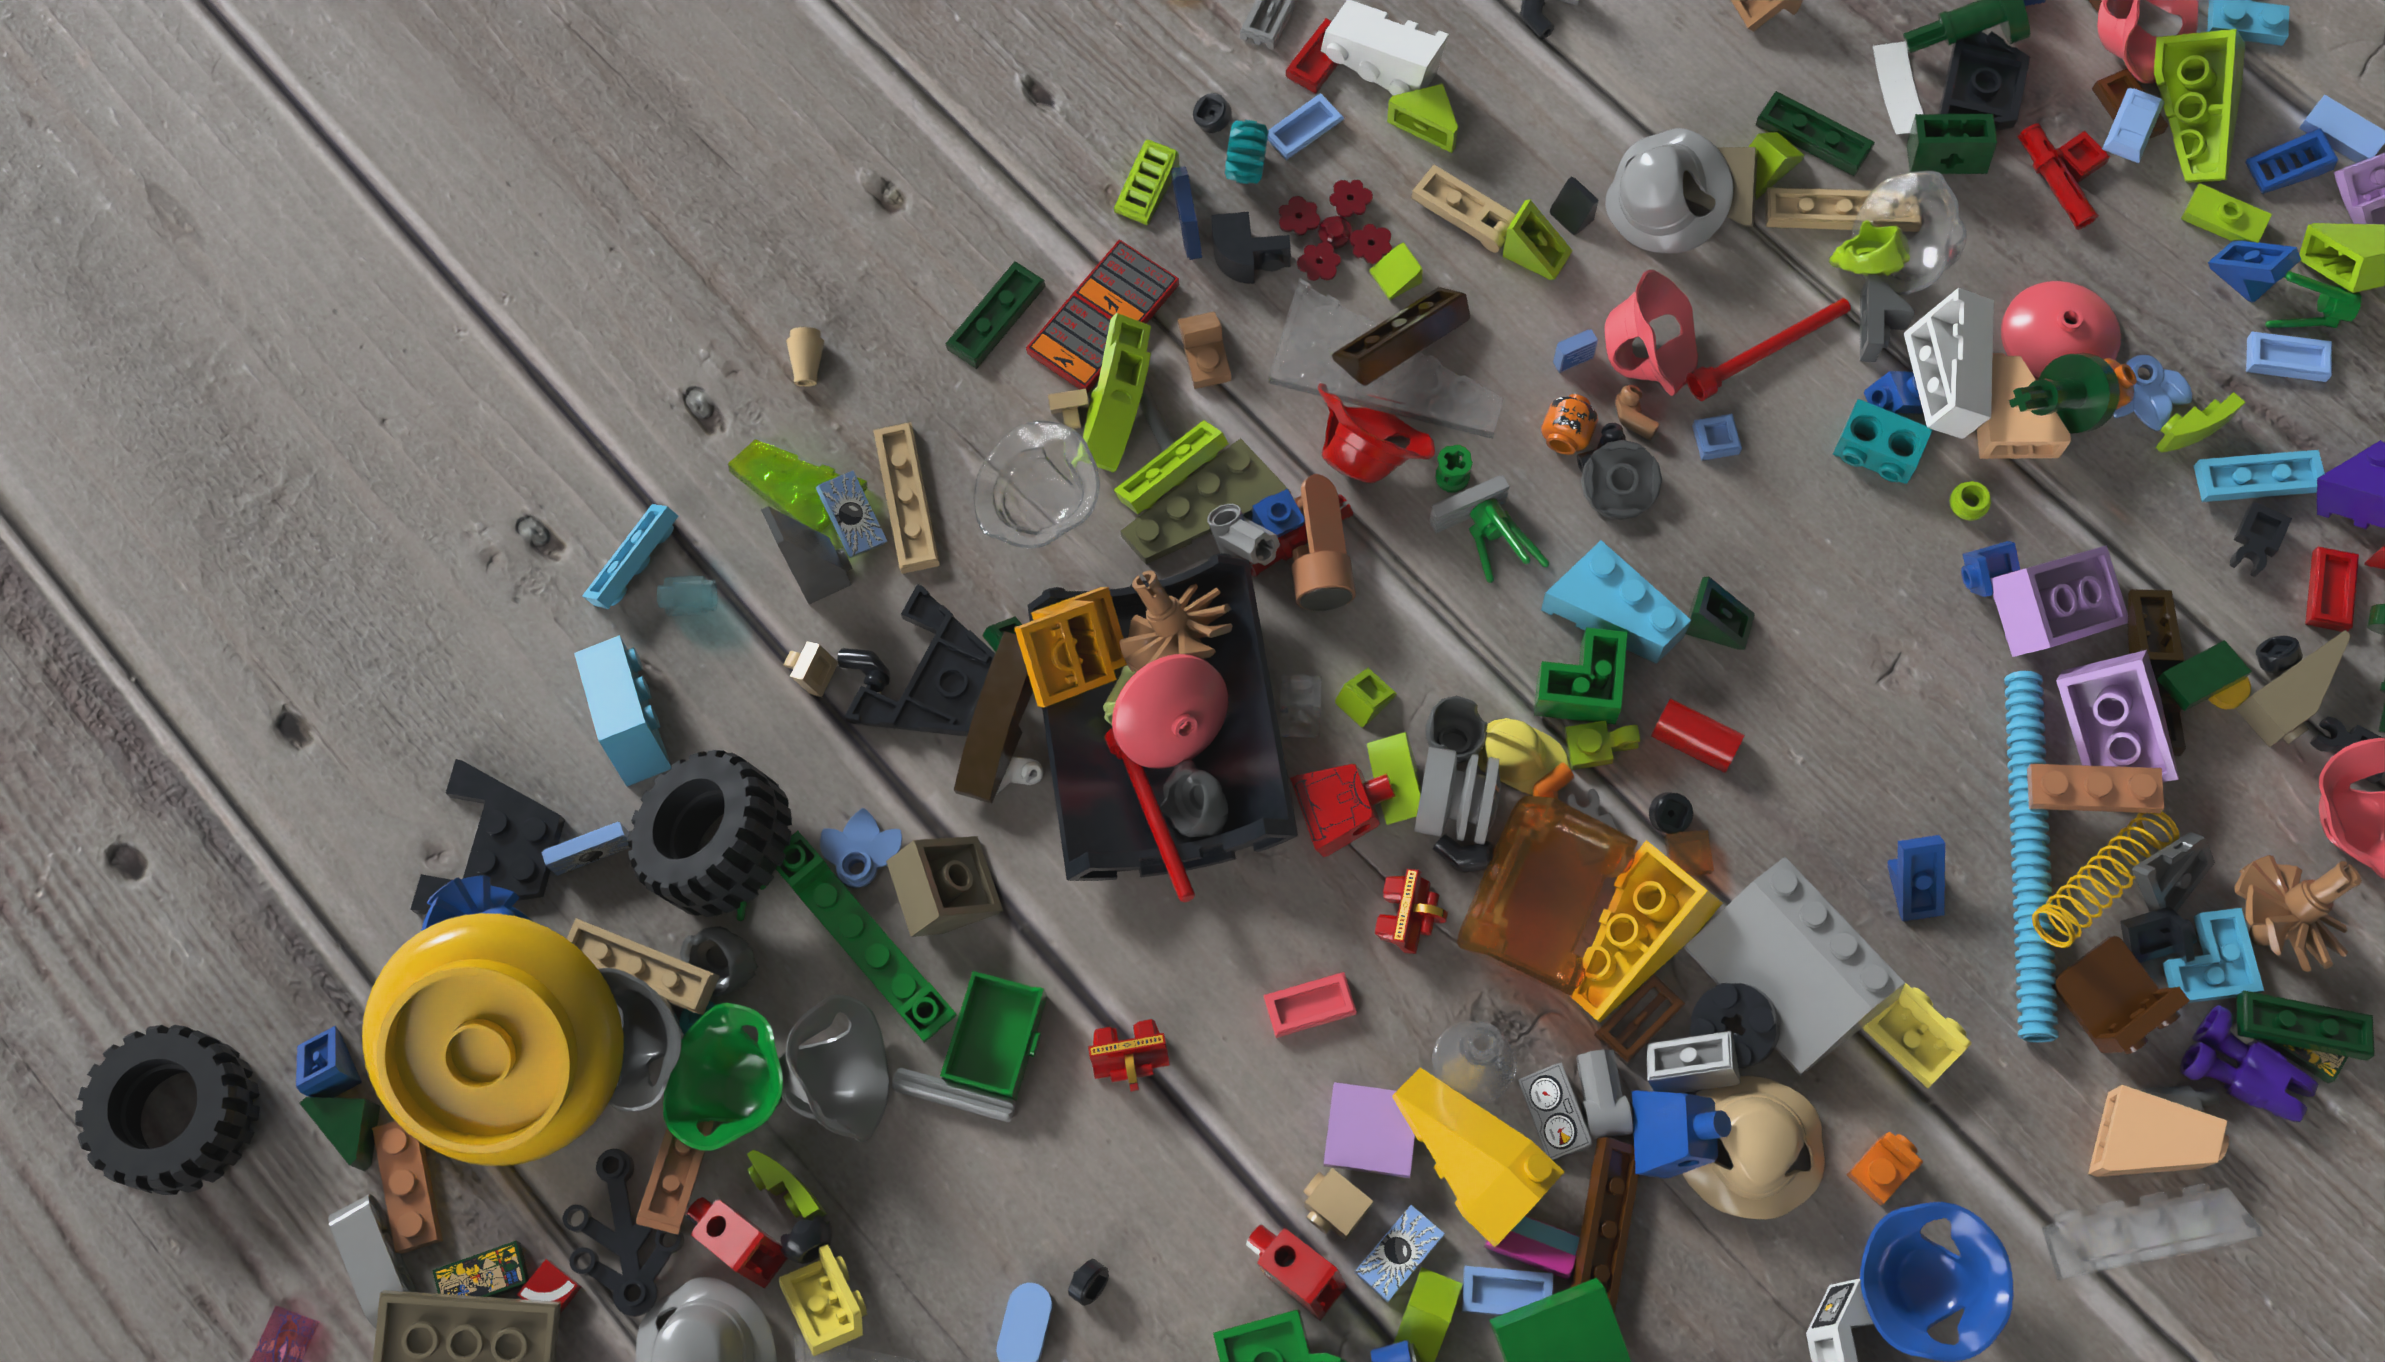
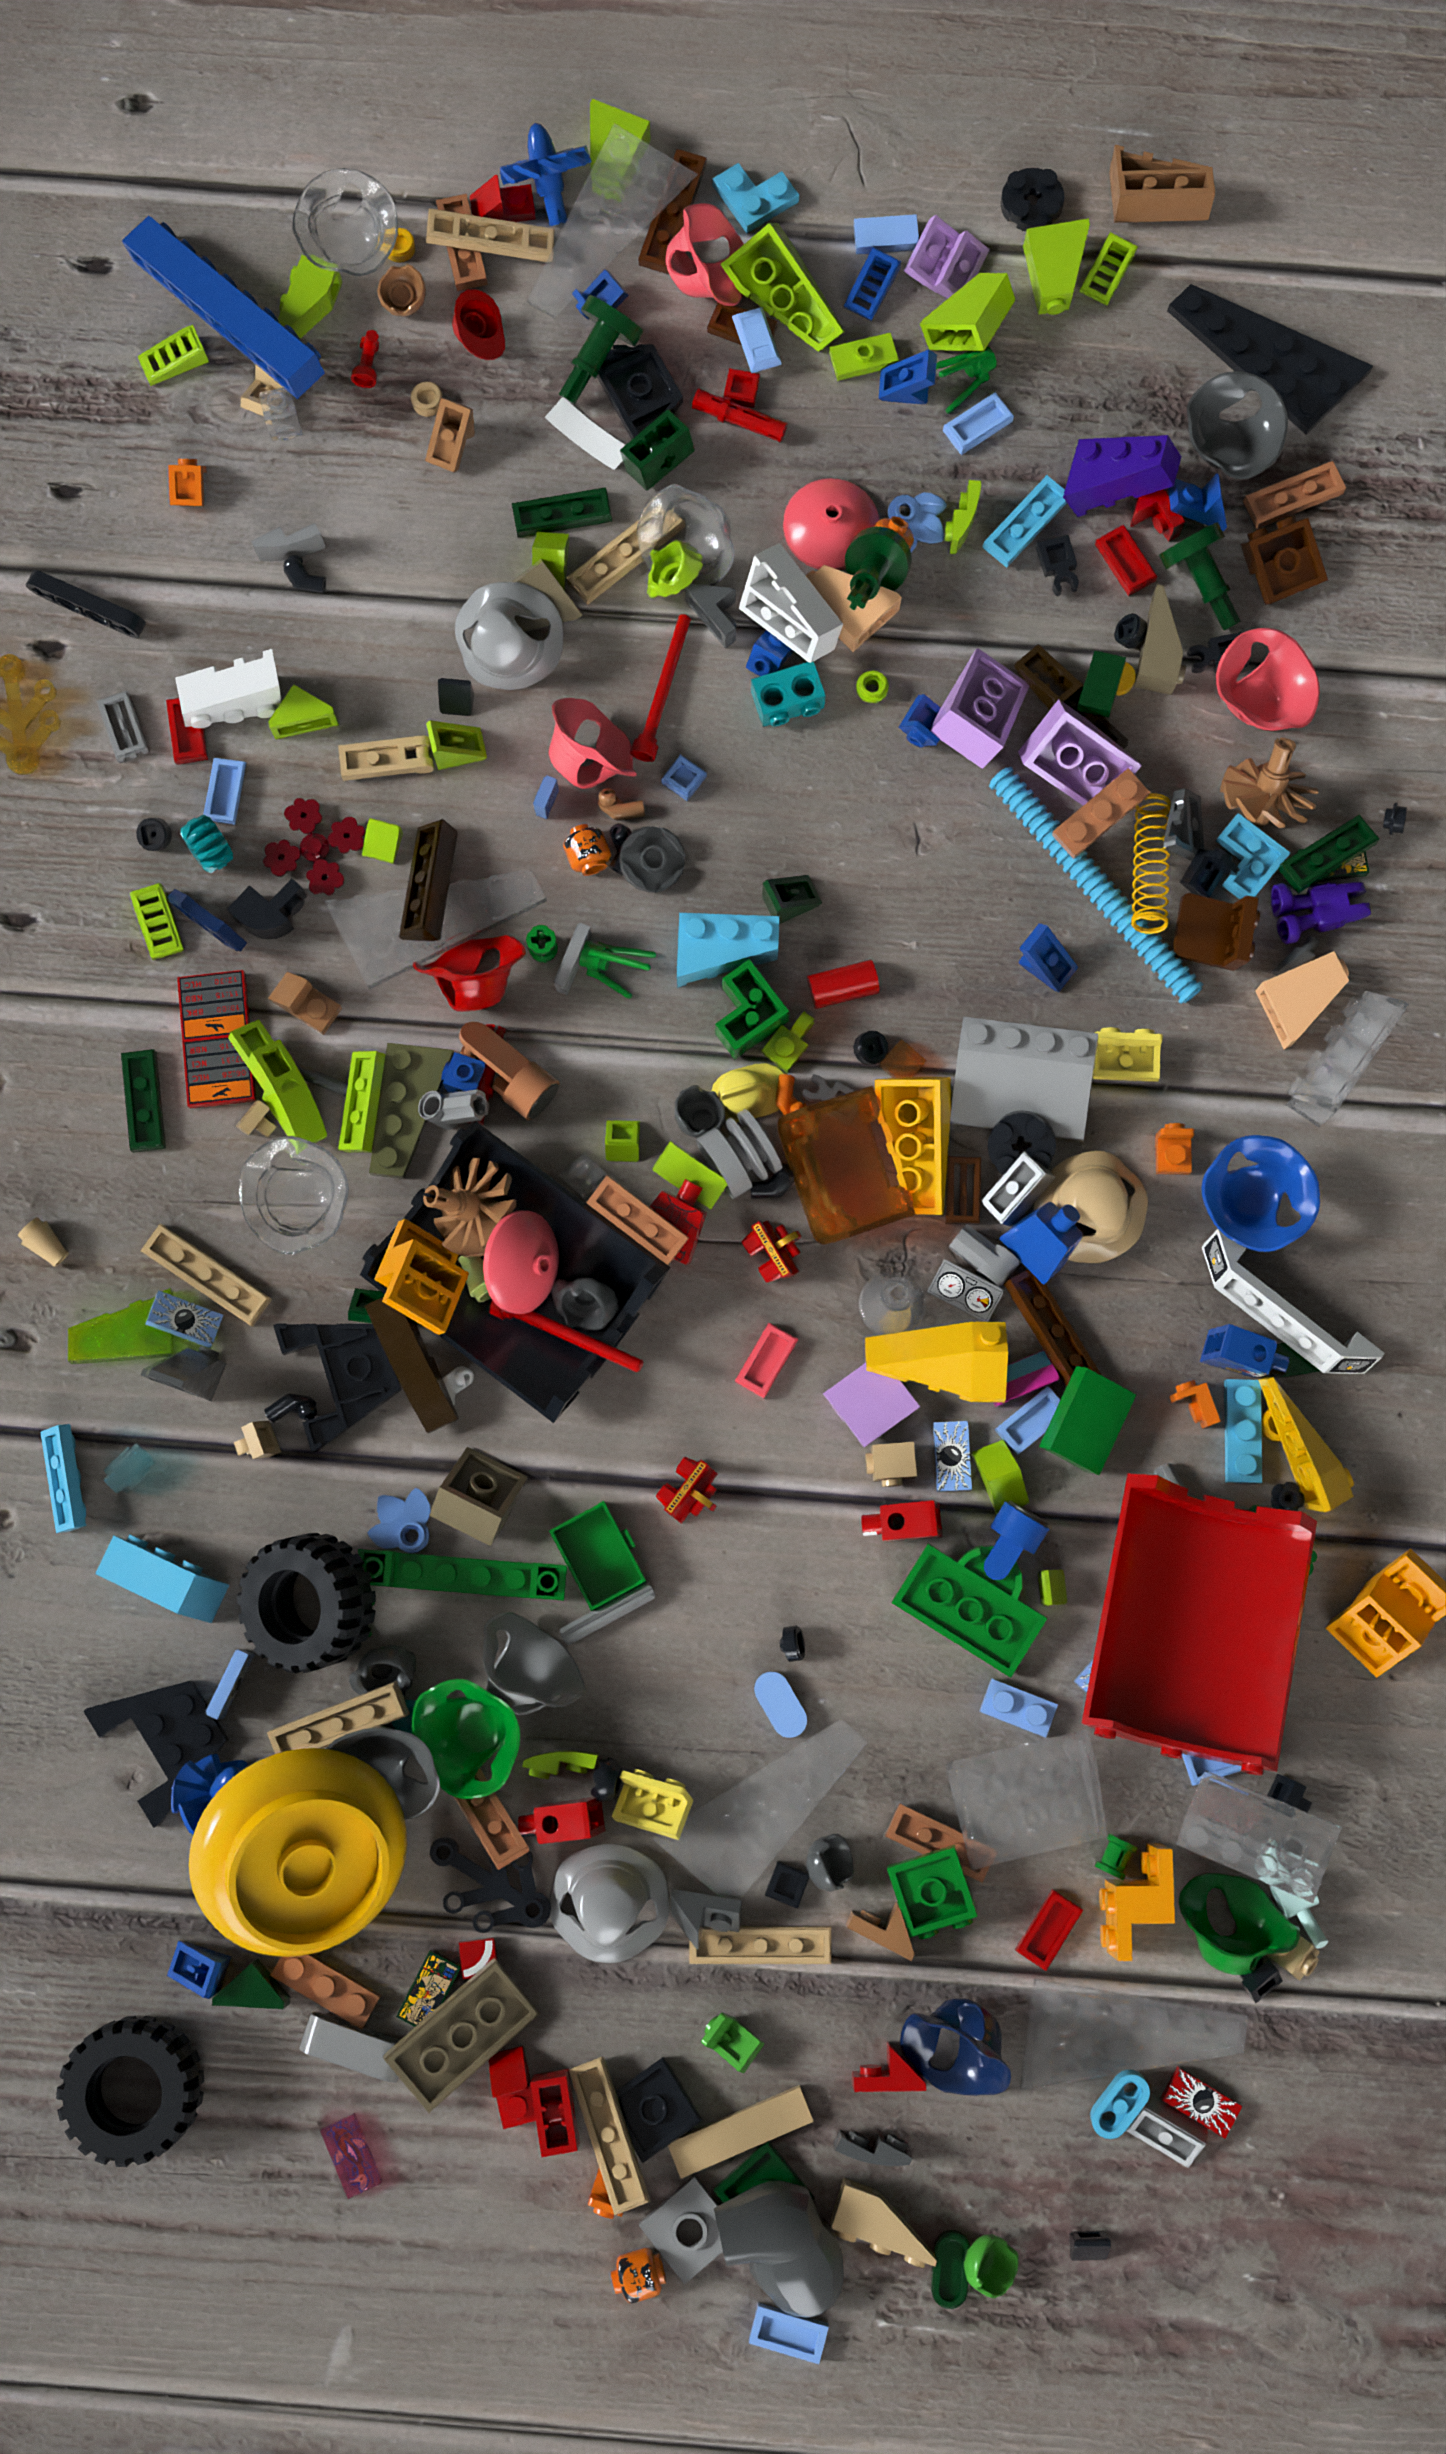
camera: 50 degrees left, 10 degrees up
none -> nougat plate [586,1175,690,1265]

